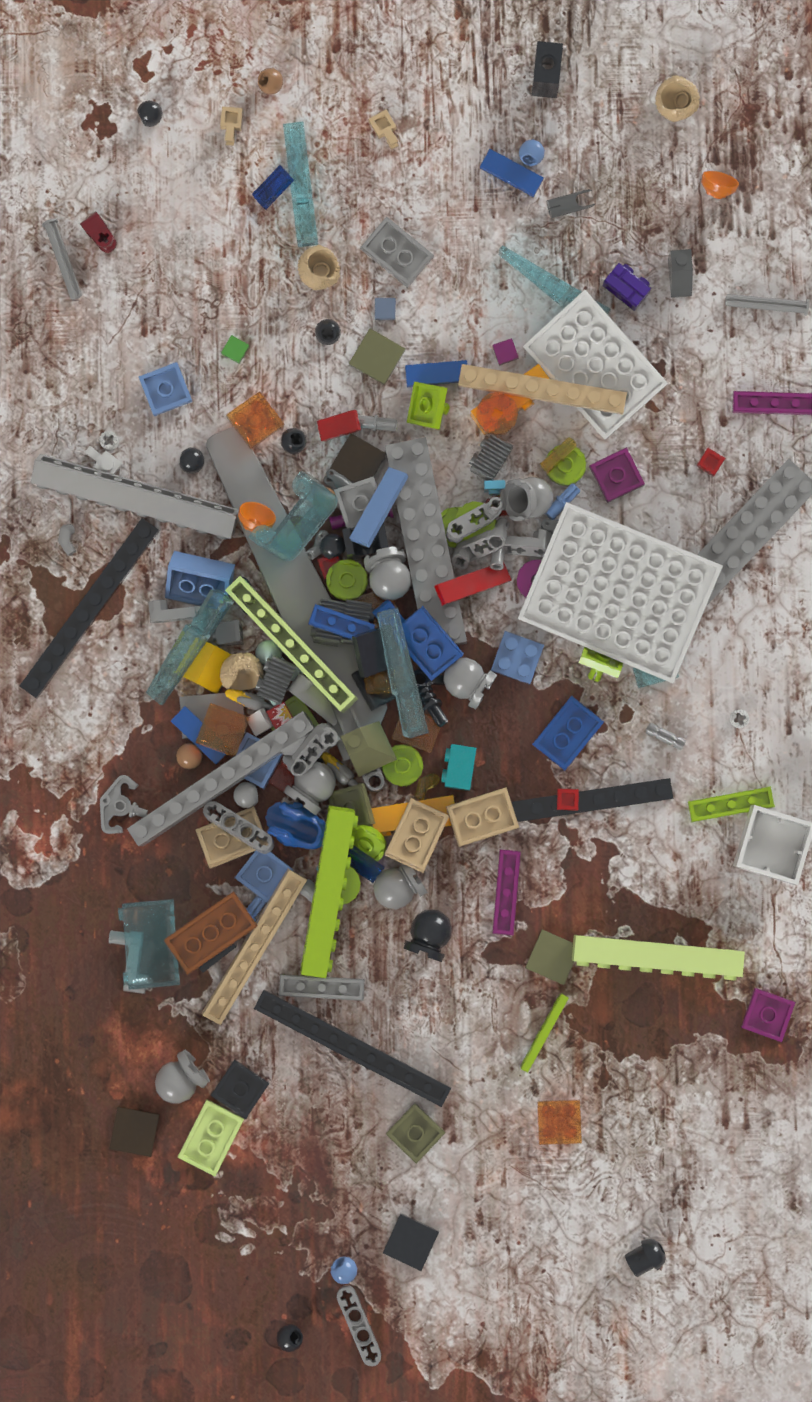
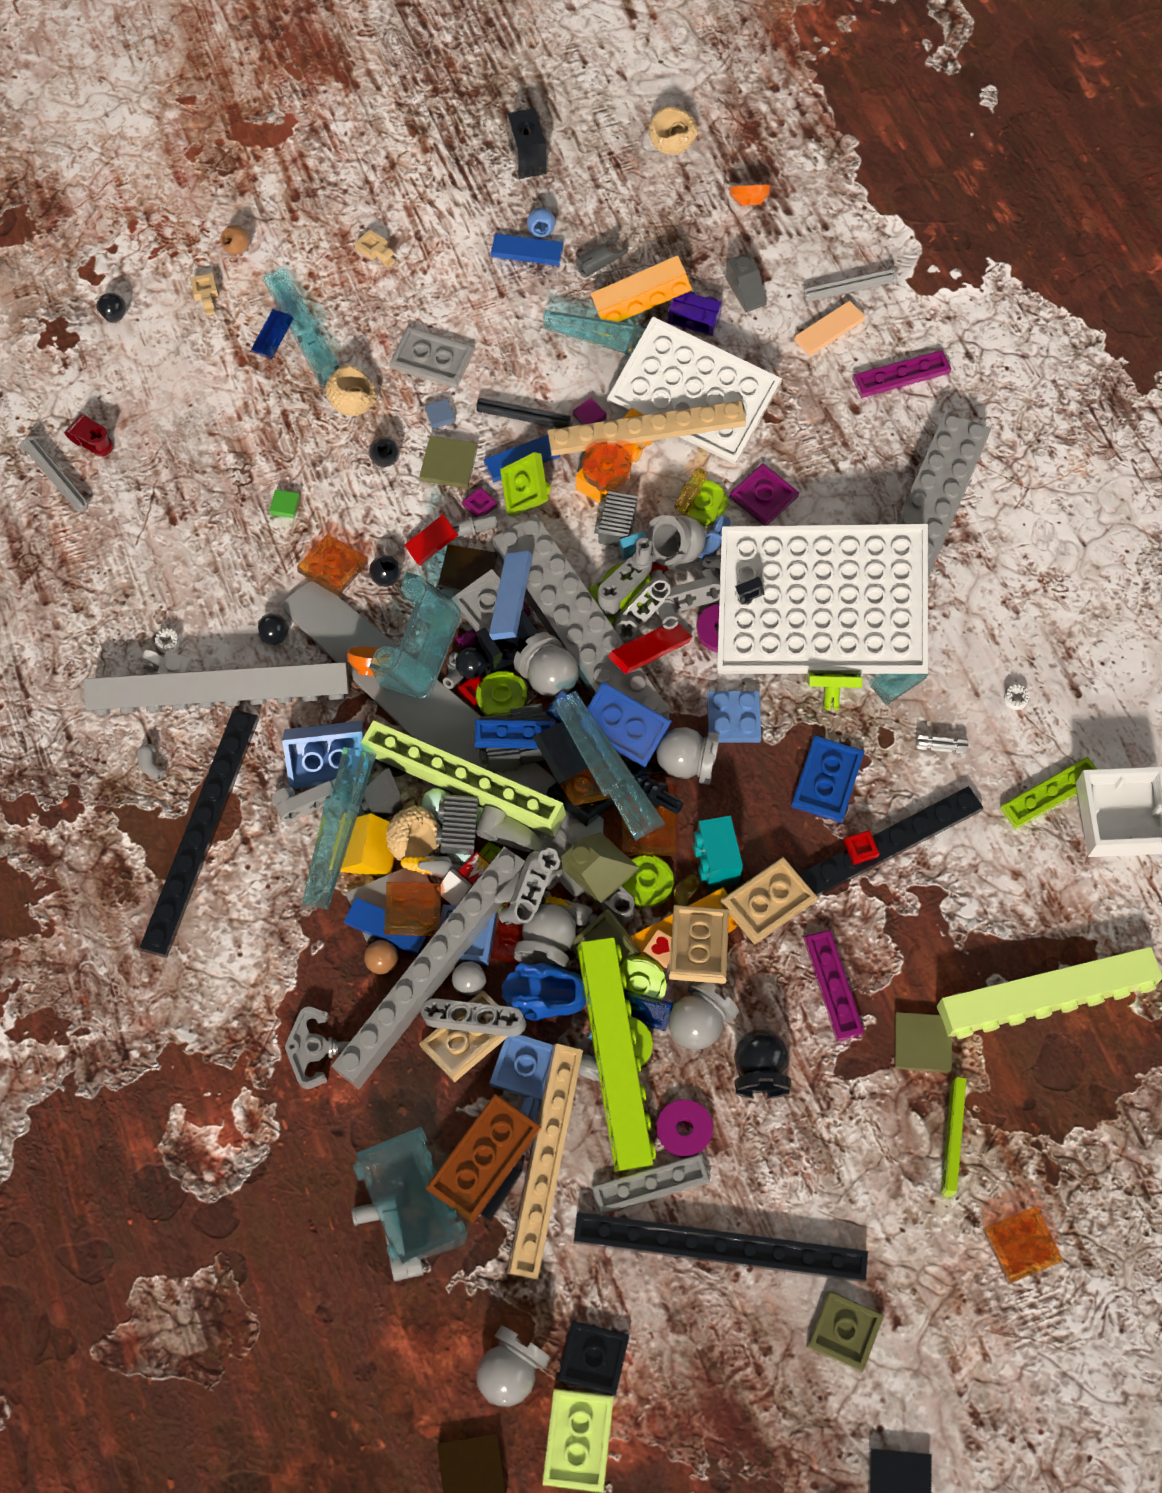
camera: 25 degrees left, 20 degrees down
medium blue plate [139,362,193,416] -> none
red tile [696,448,726,477] -> none
none -> magenta tile [462,487,497,518]
none -> black axle [476,398,571,428]
none -> light orange brick [590,255,692,328]
none -> light nougat tile [643,930,672,969]
none -> magenta tile [656,1100,713,1158]
none -> black tile [735,577,765,604]
none -> light nougat tile [794,301,865,356]

